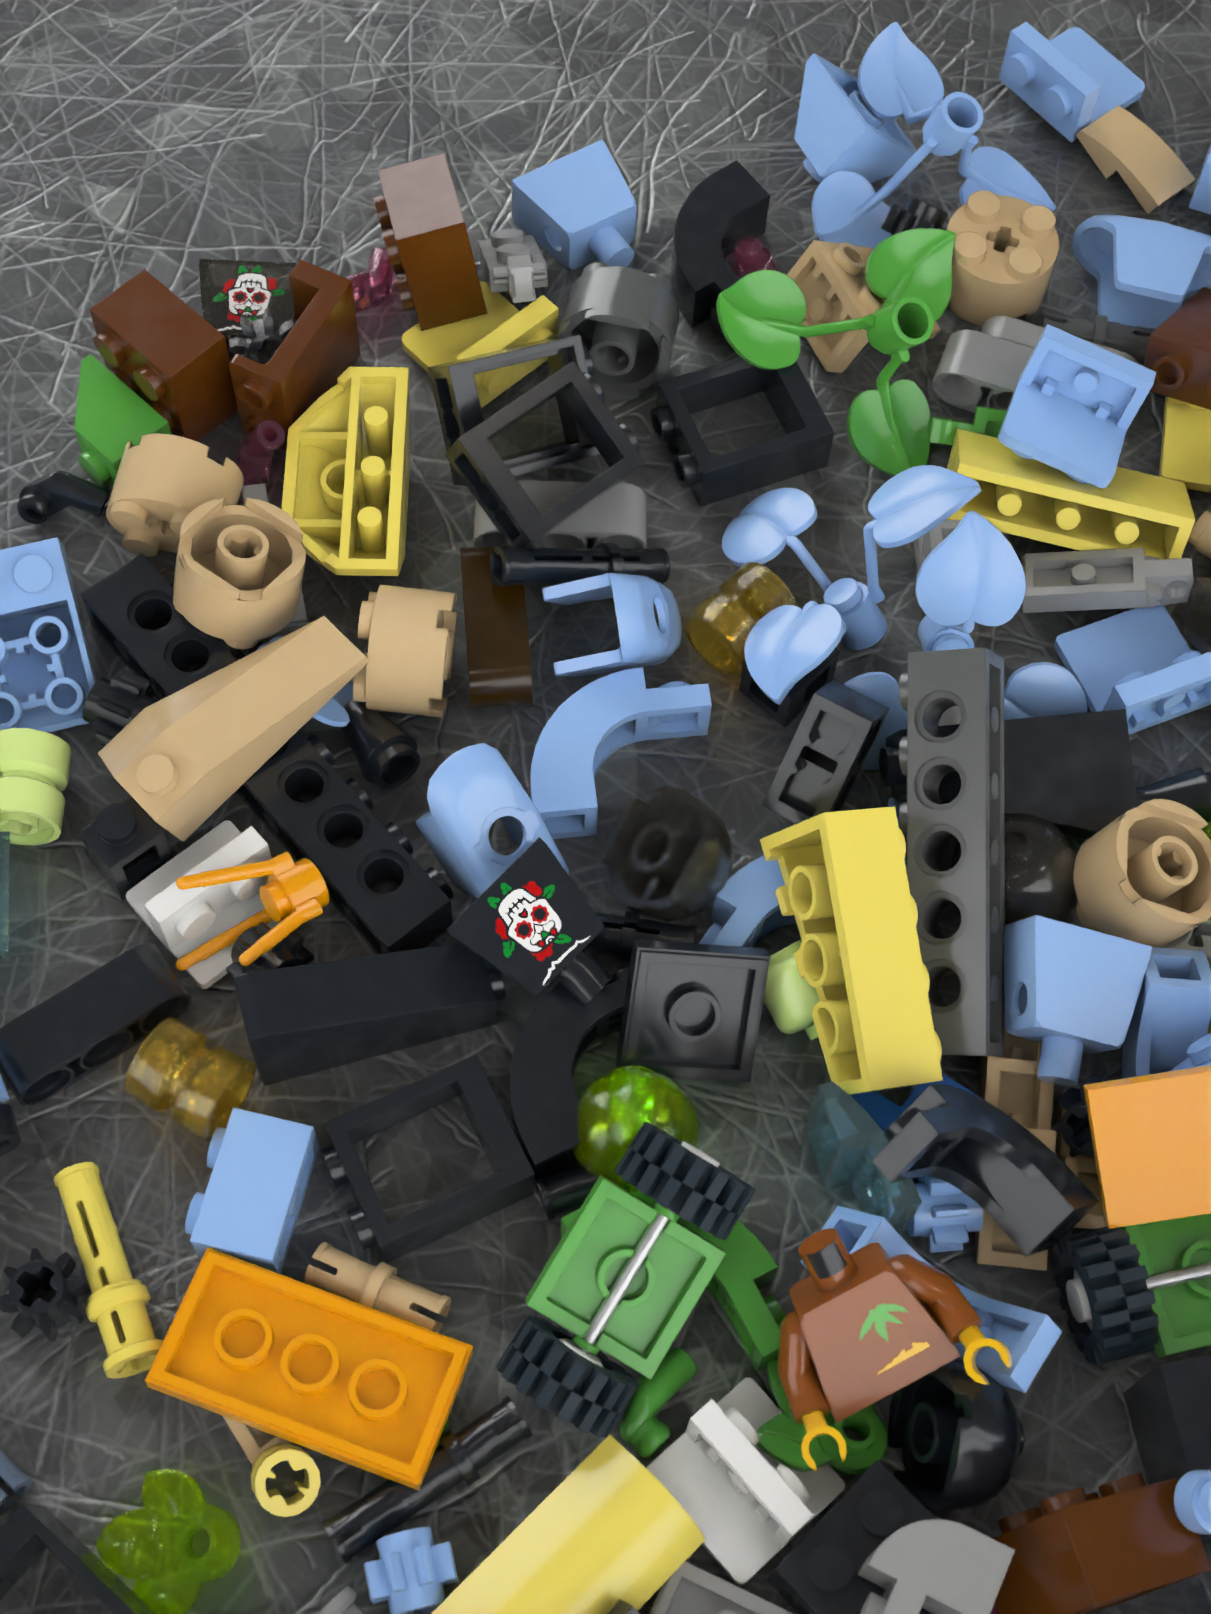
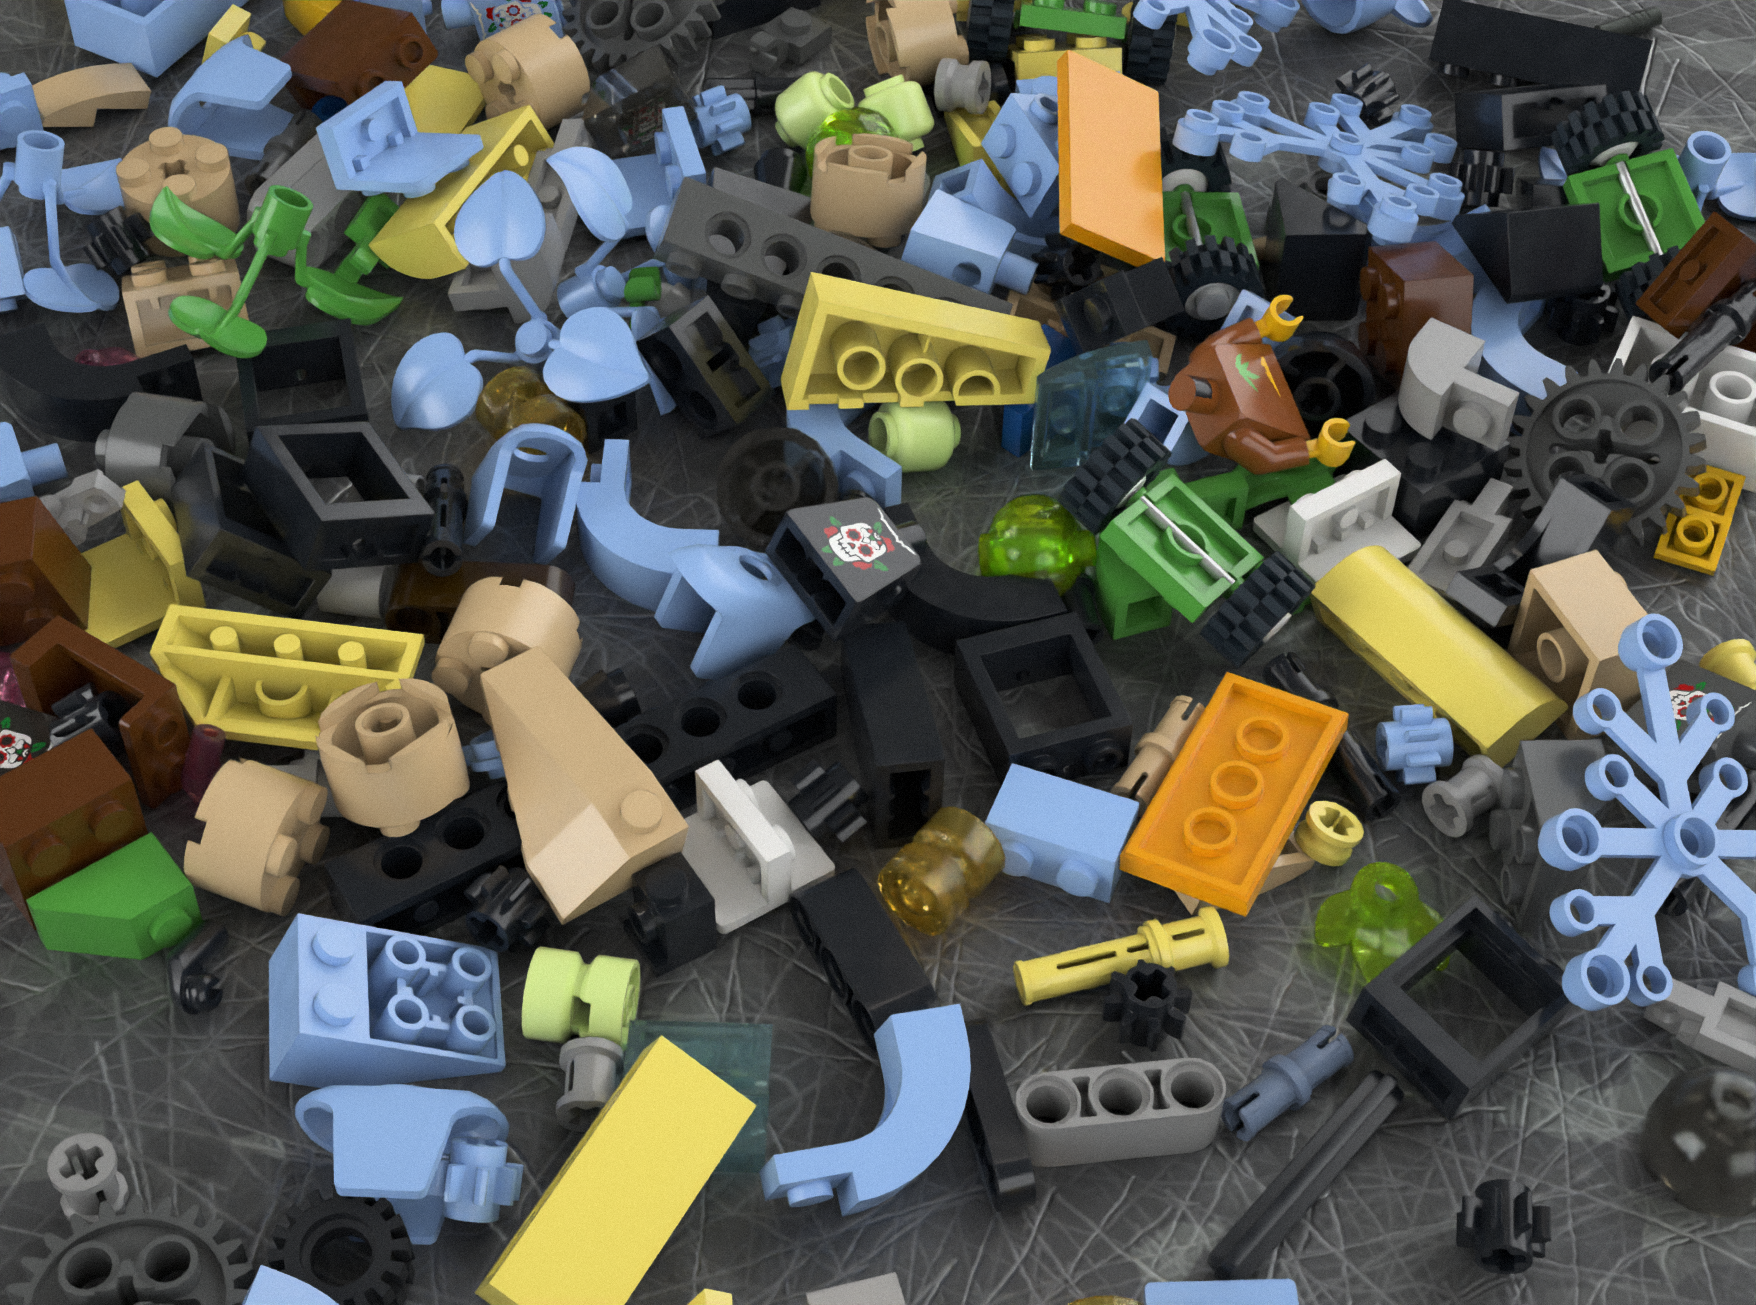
camera: 80 degrees left, 15 degrees down
light orange plant [175,851,330,971] -> none
black tile [615,939,770,1082] -> none

